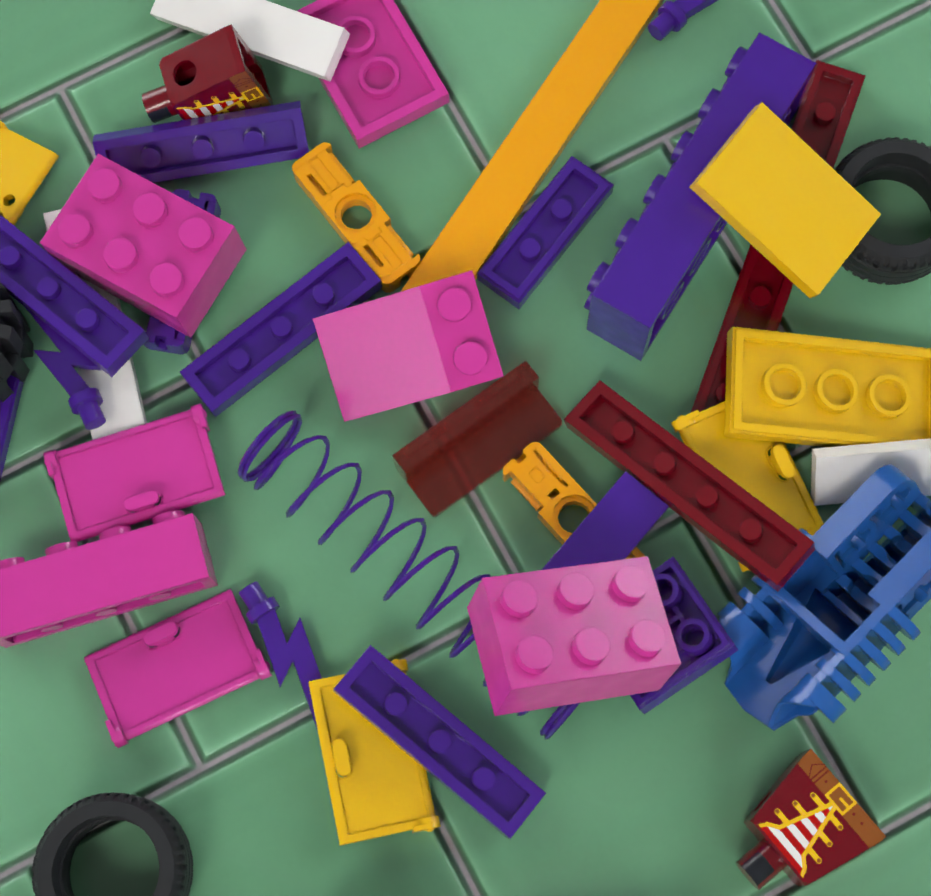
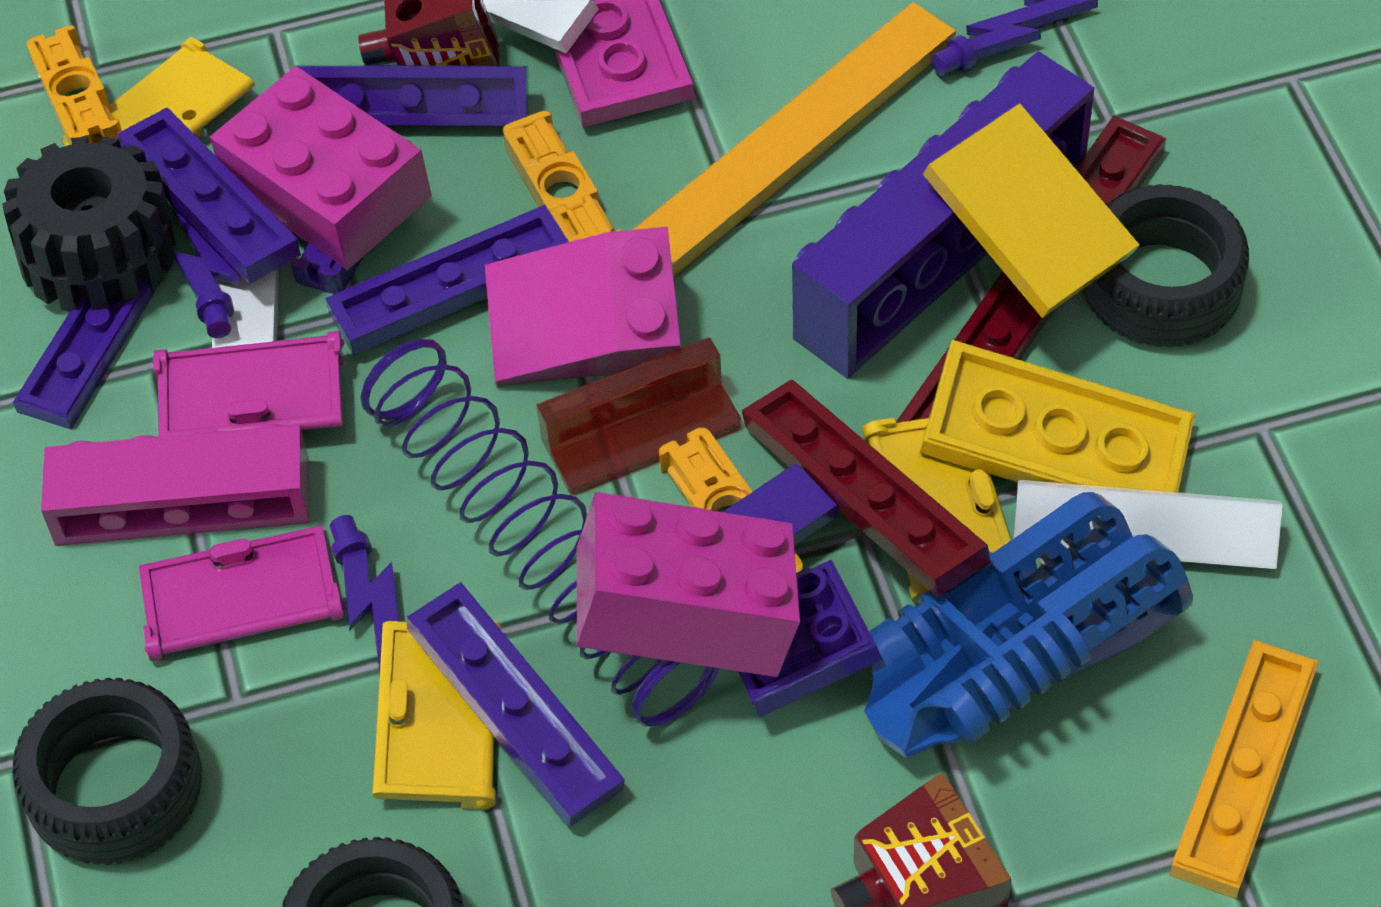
camera: 10 degrees right, 20 degrees down
dark purple tile [477,156,614,309] -> none

